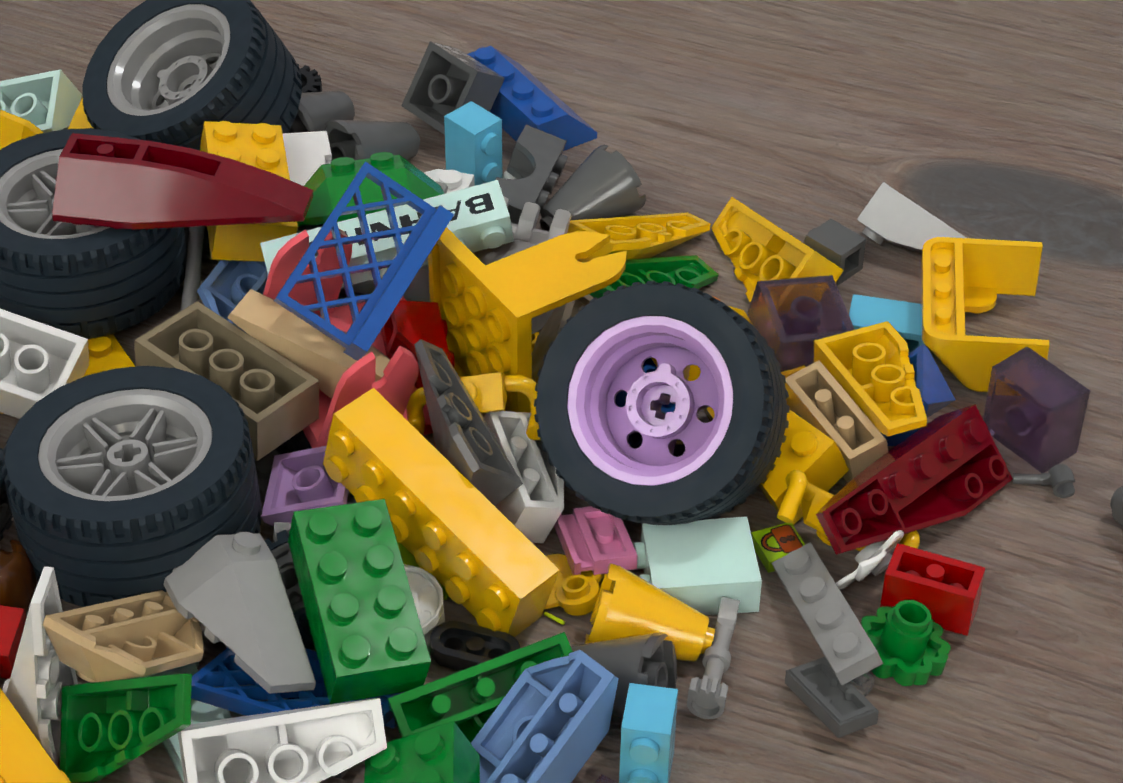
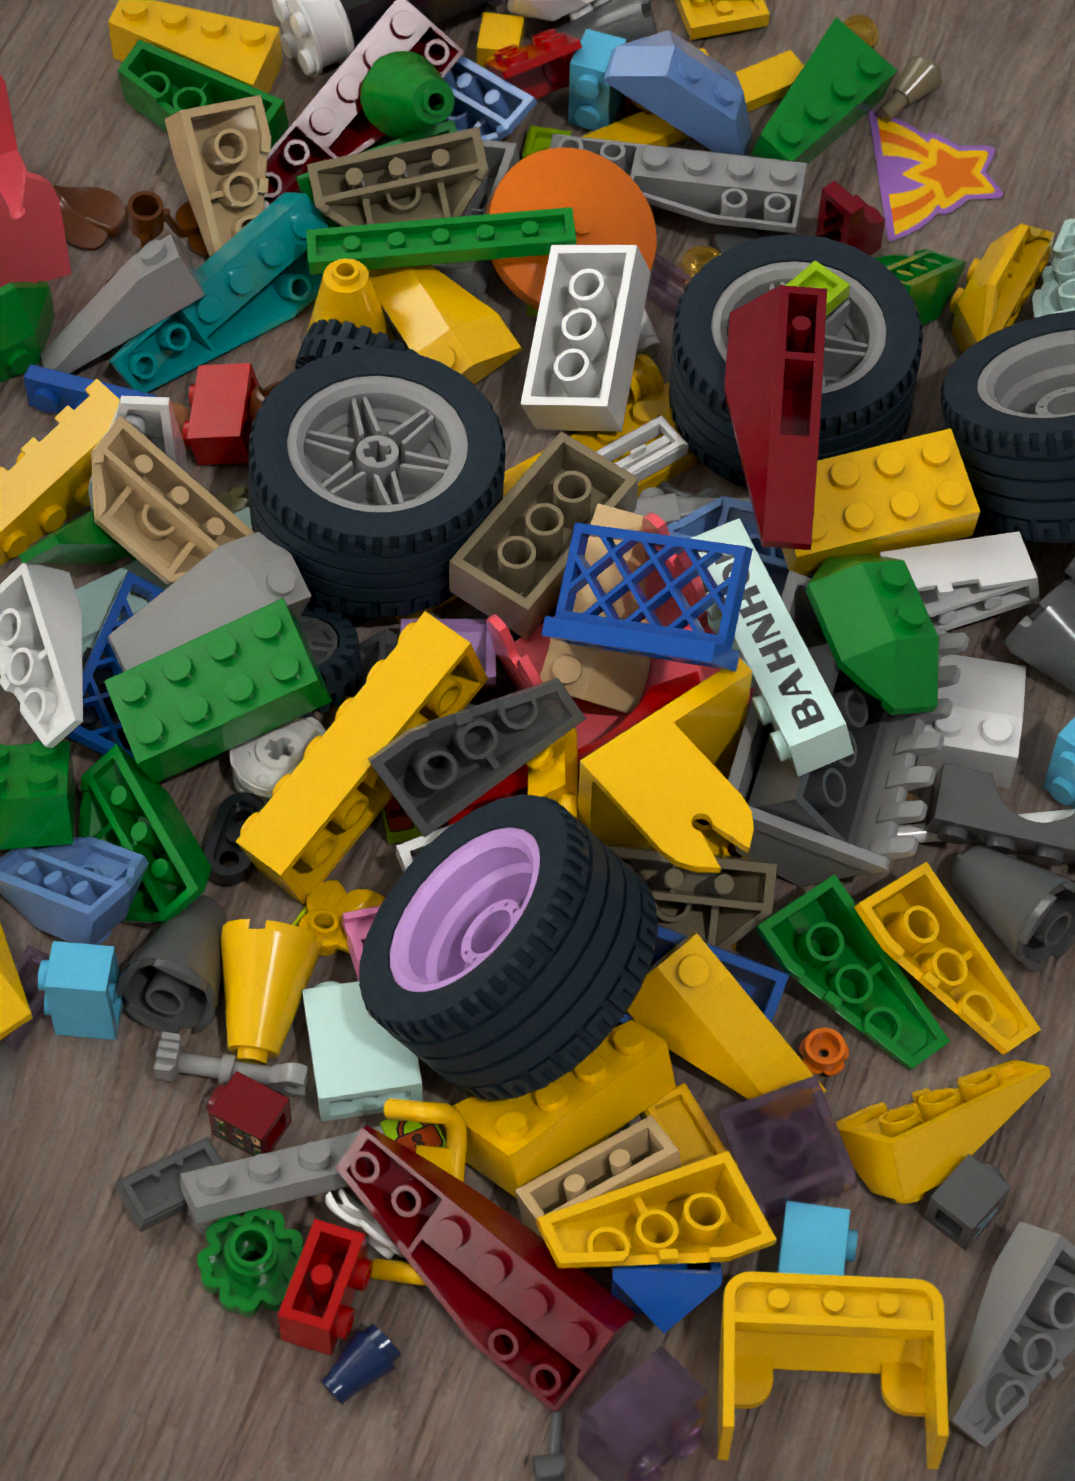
camera: 85 degrees right, 15 degrees up
none -> dark red brick [207,1071,292,1156]
none -> dark blue cone [320,1323,401,1405]
none -> white tile [596,415,688,482]
none -> lime plate [786,260,851,316]

